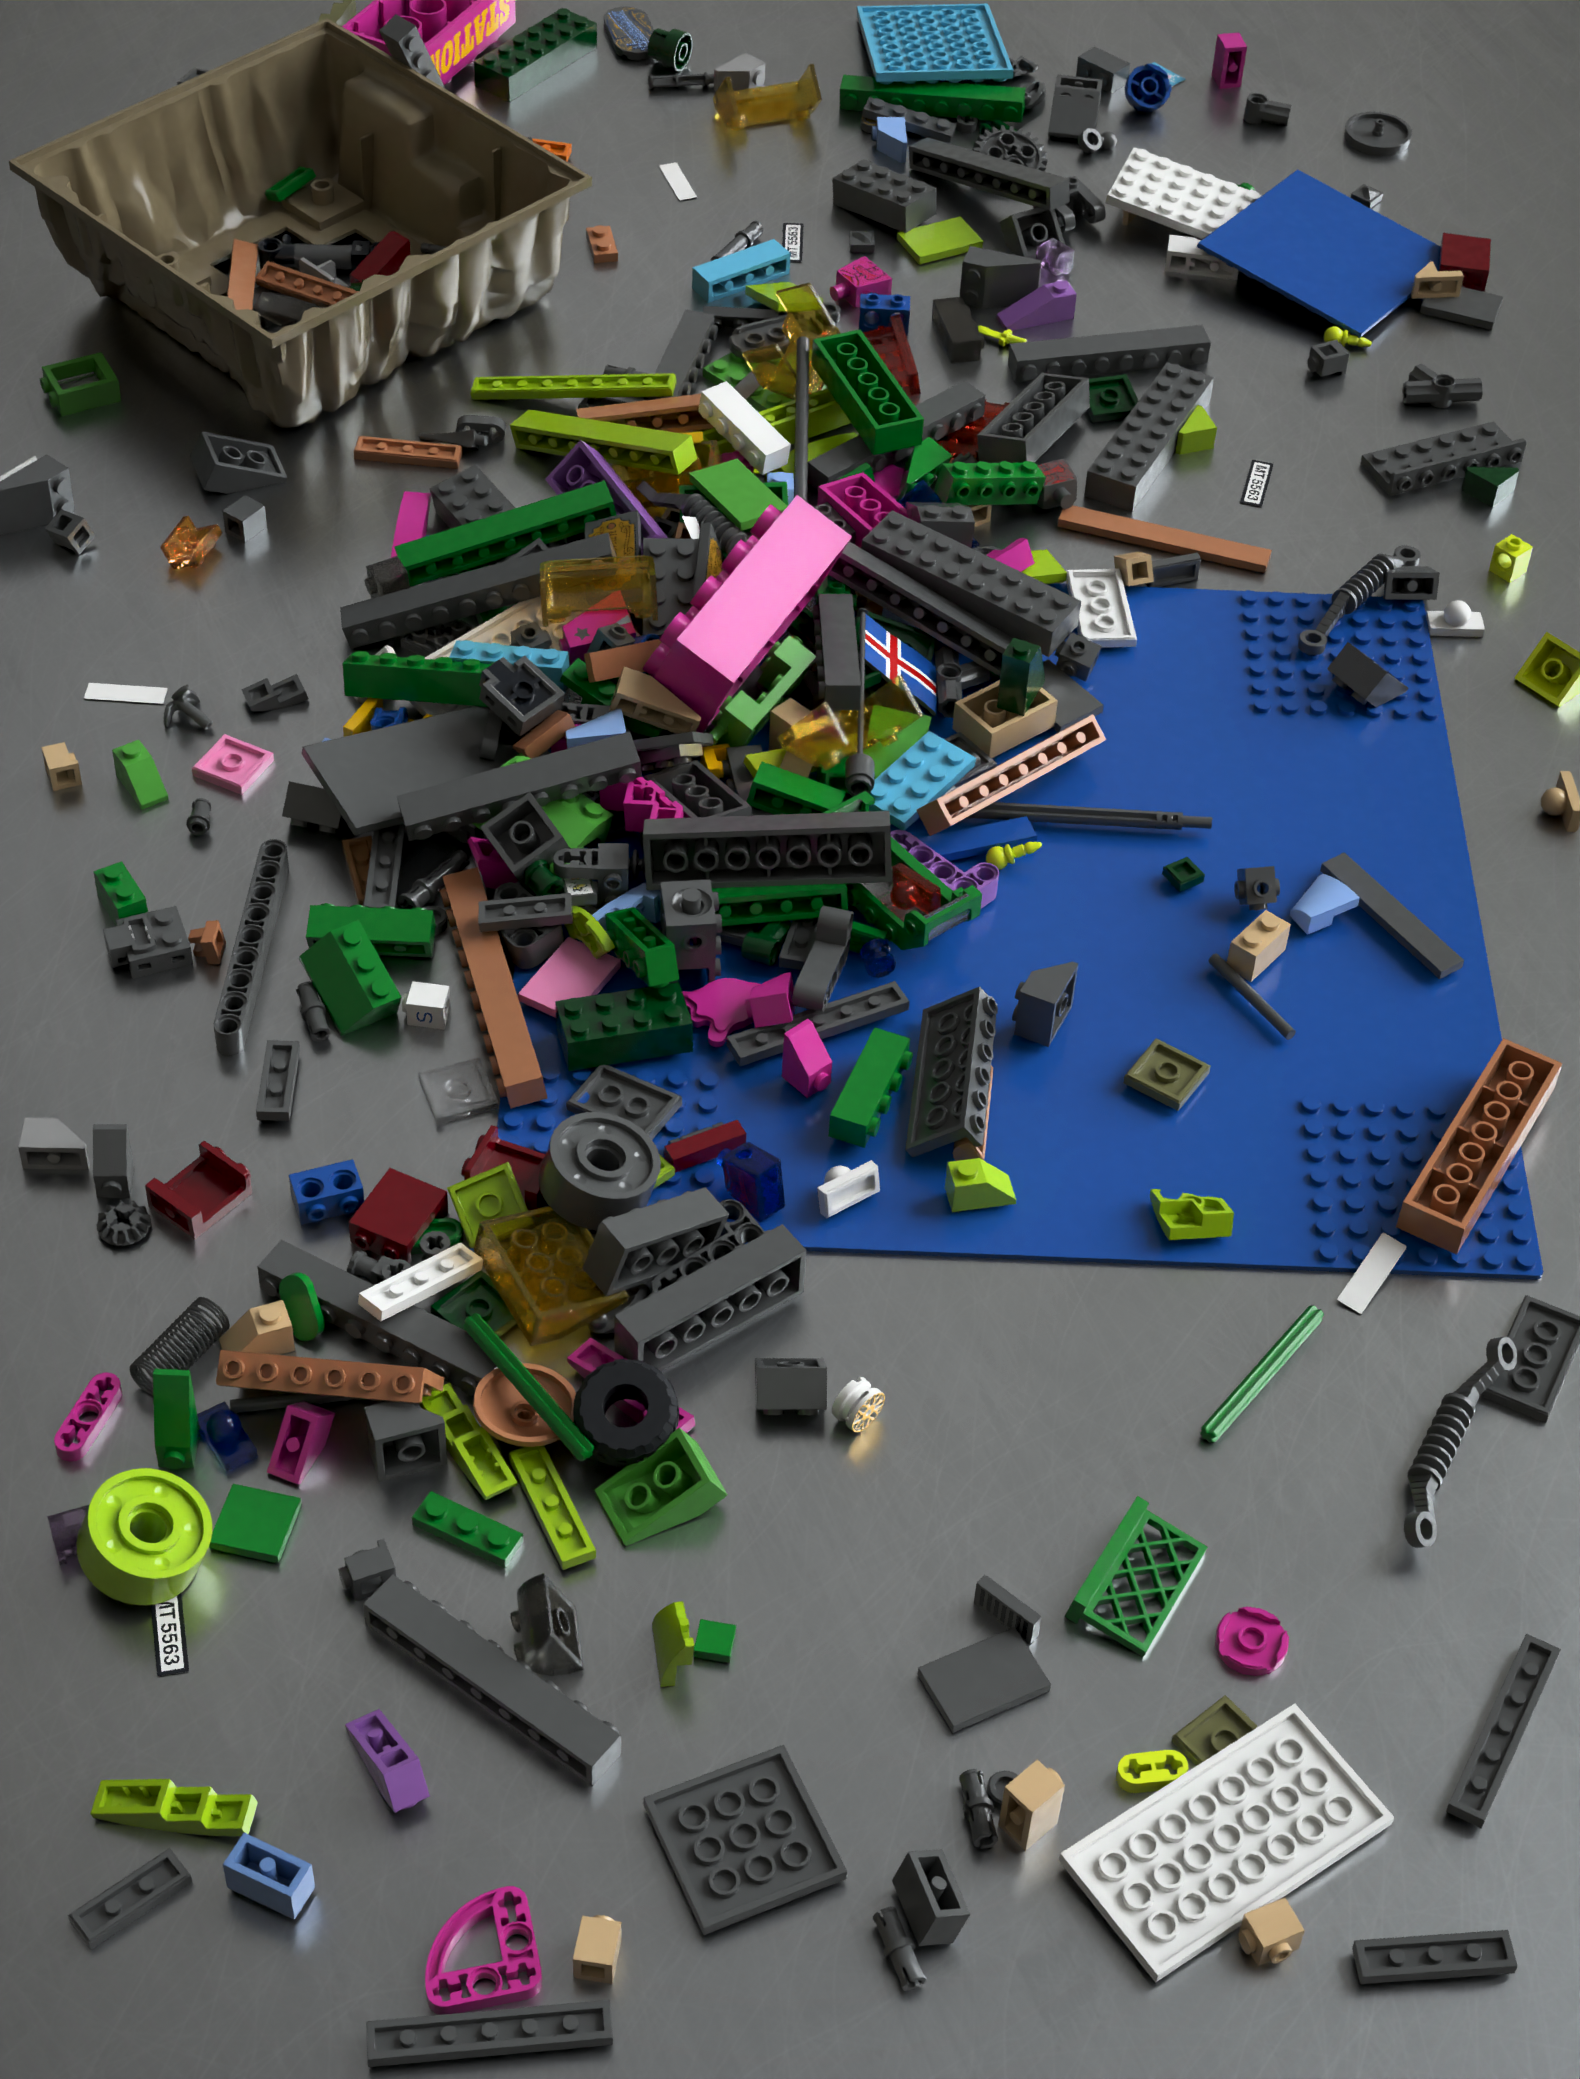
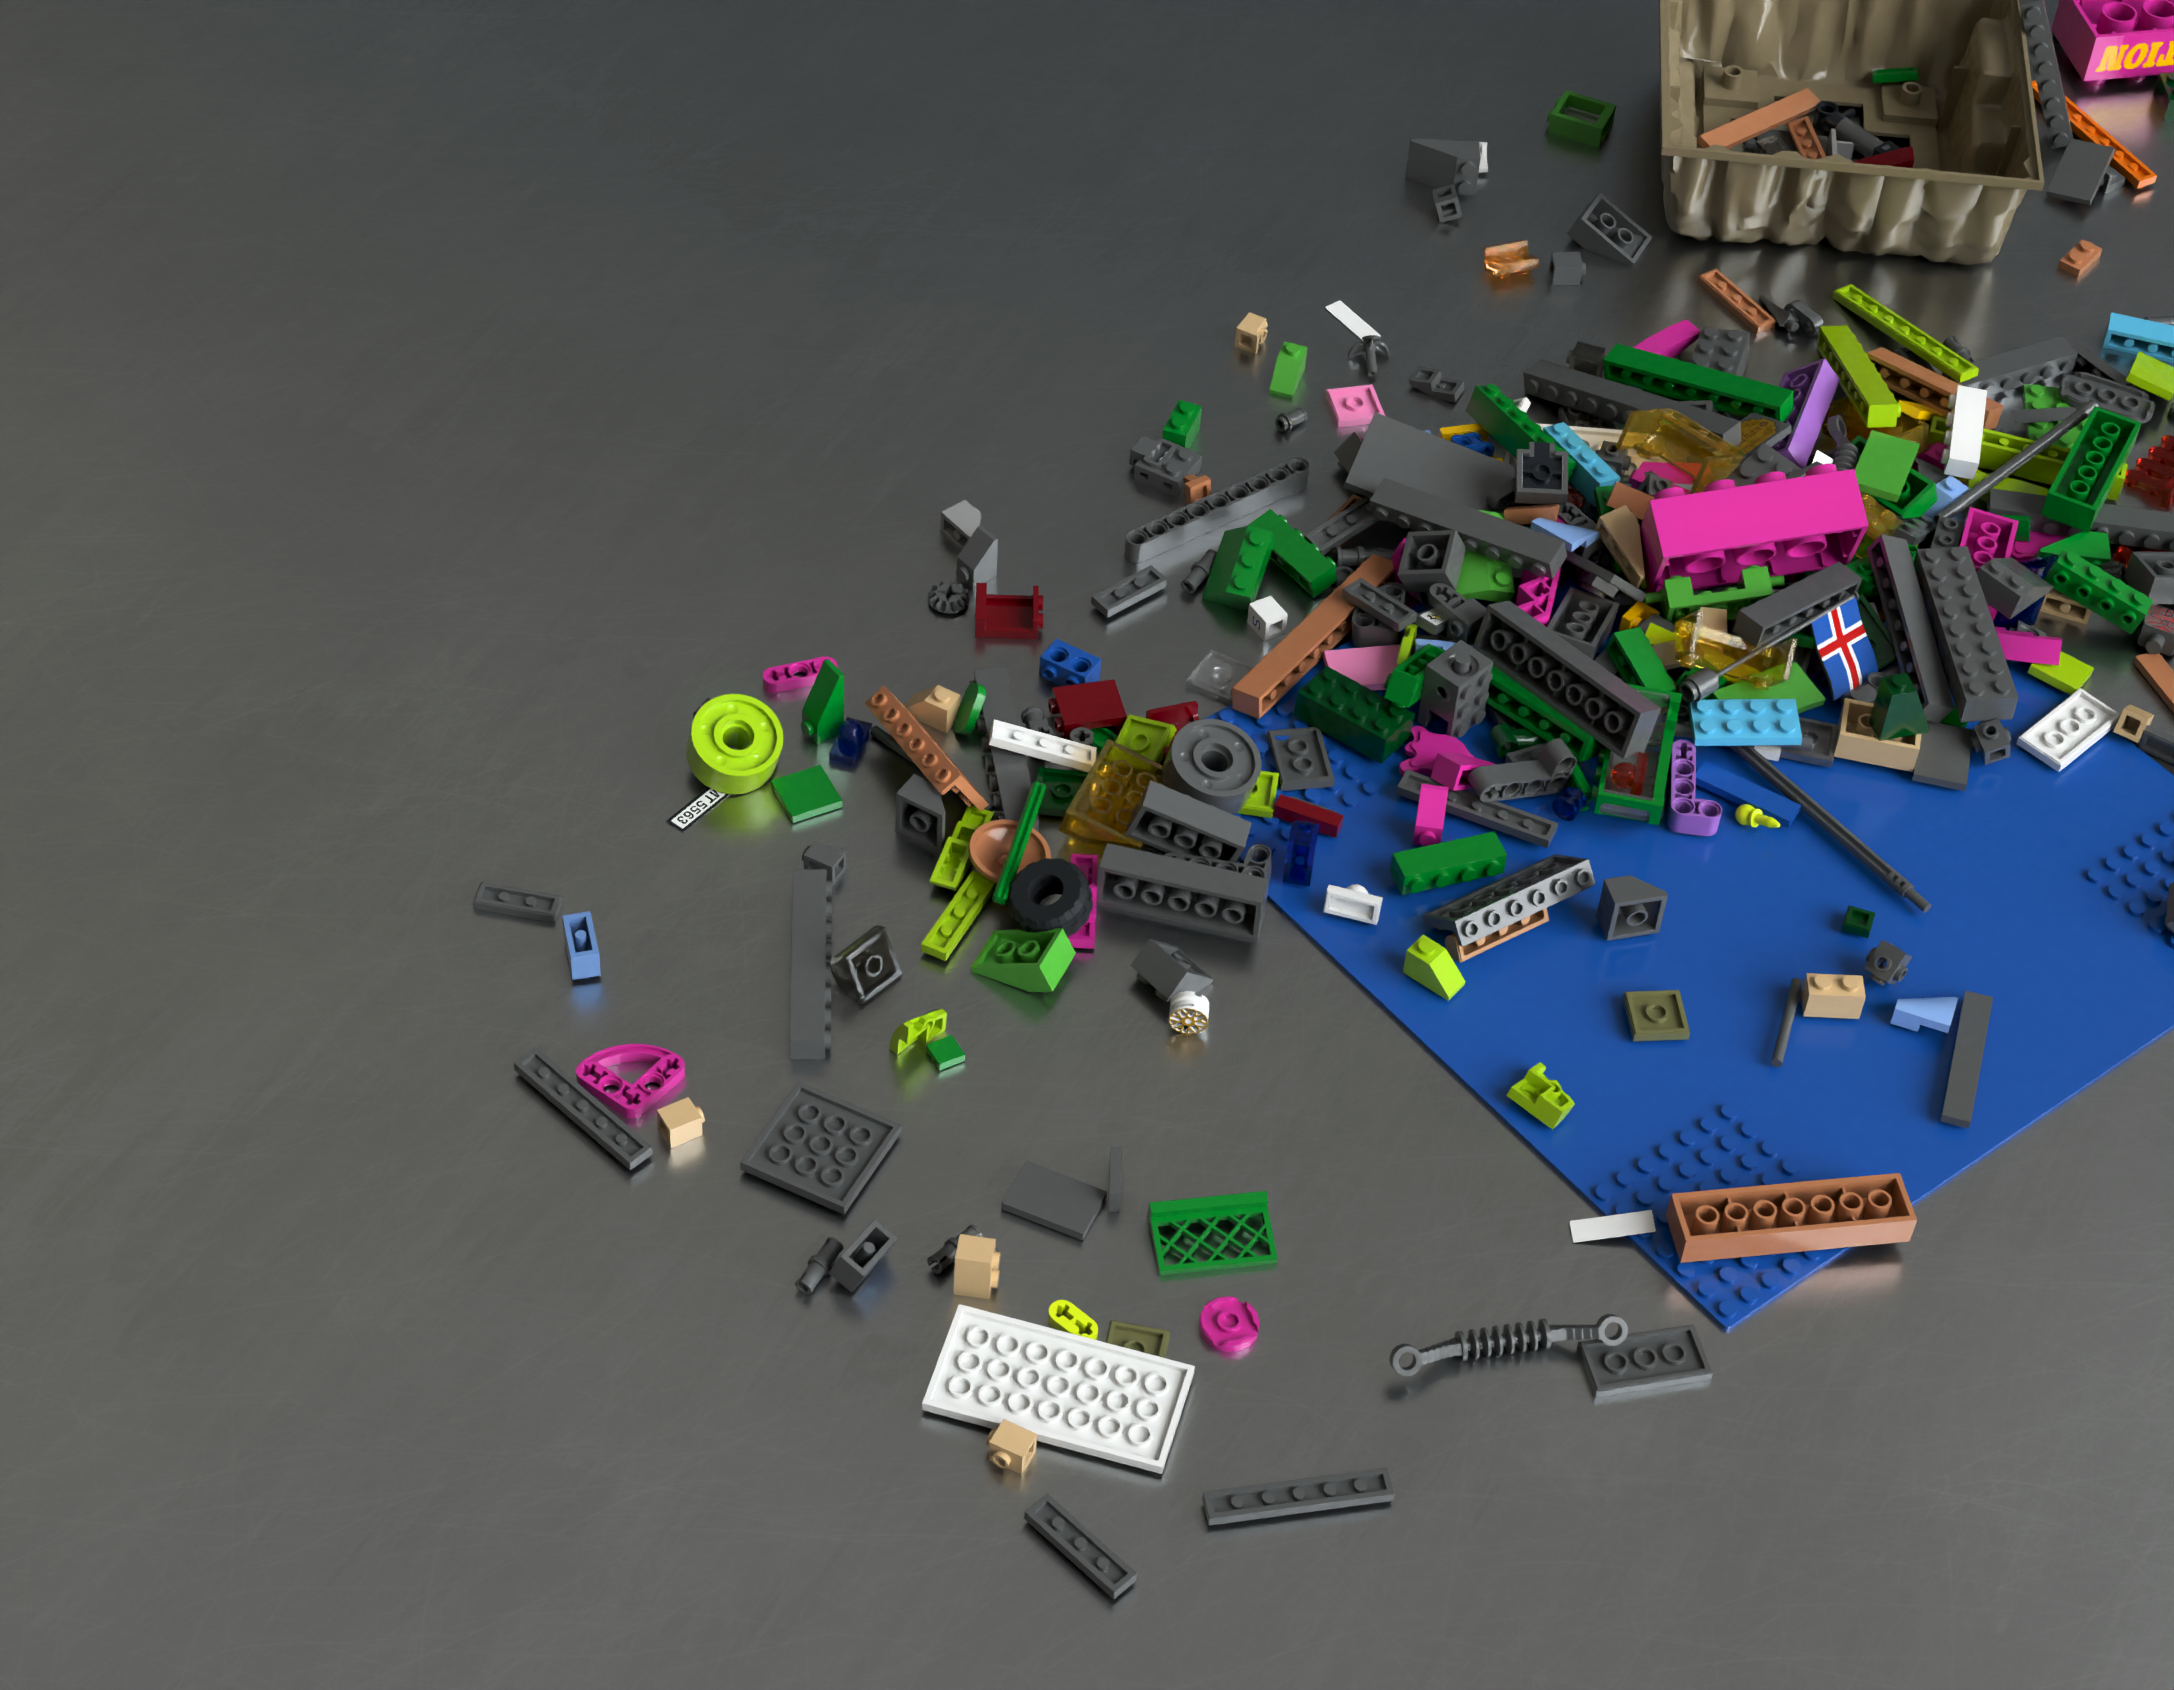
camera: 50 degrees right, 0 degrees up
lime slope [90,1779,258,1836] -> none
dark grey piece [129,1297,230,1396] -> none
dark pink slope [267,1401,335,1484] -> none
medium lavender slope [345,1709,430,1812] -> none
green plate [412,1491,524,1568] -> none
dark green piece [524,859,564,896] -> none
clear yellow windscreen [742,282,840,400] -> none
nougat brick [916,714,1106,836] -> none
axle [1200,1305,1324,1443] -> none

